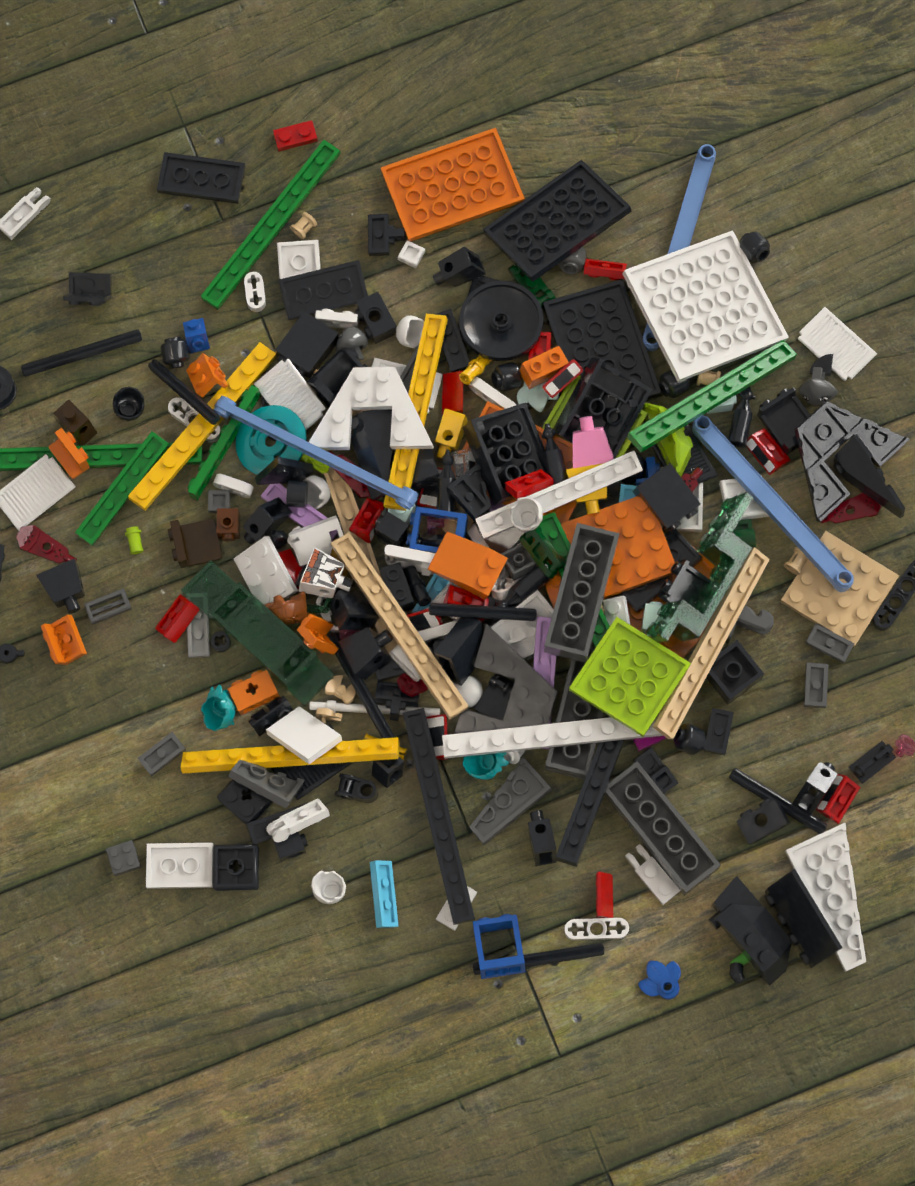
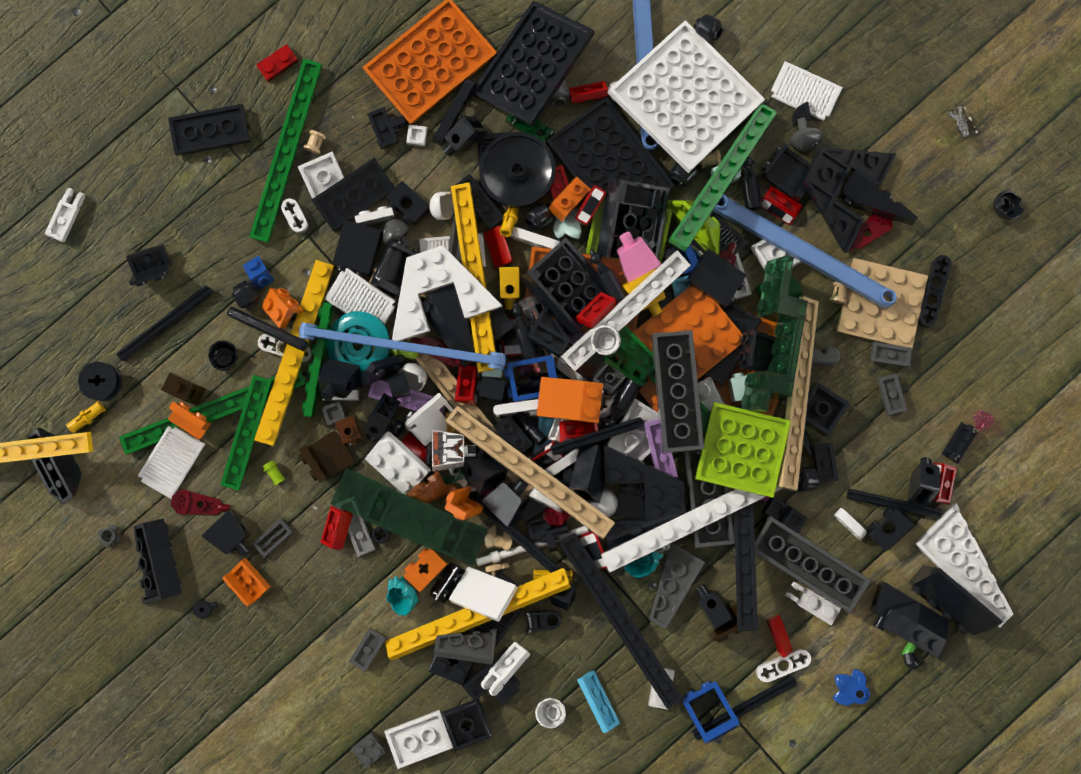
camera: 25 degrees left, 10 degrees up
none -> black torso [318,358,362,401]
none -> black beam [433,78,476,146]
none -> dark brown bracket [708,600,743,643]
none -> black pin [801,430,813,456]
none -> white beam [834,508,868,540]

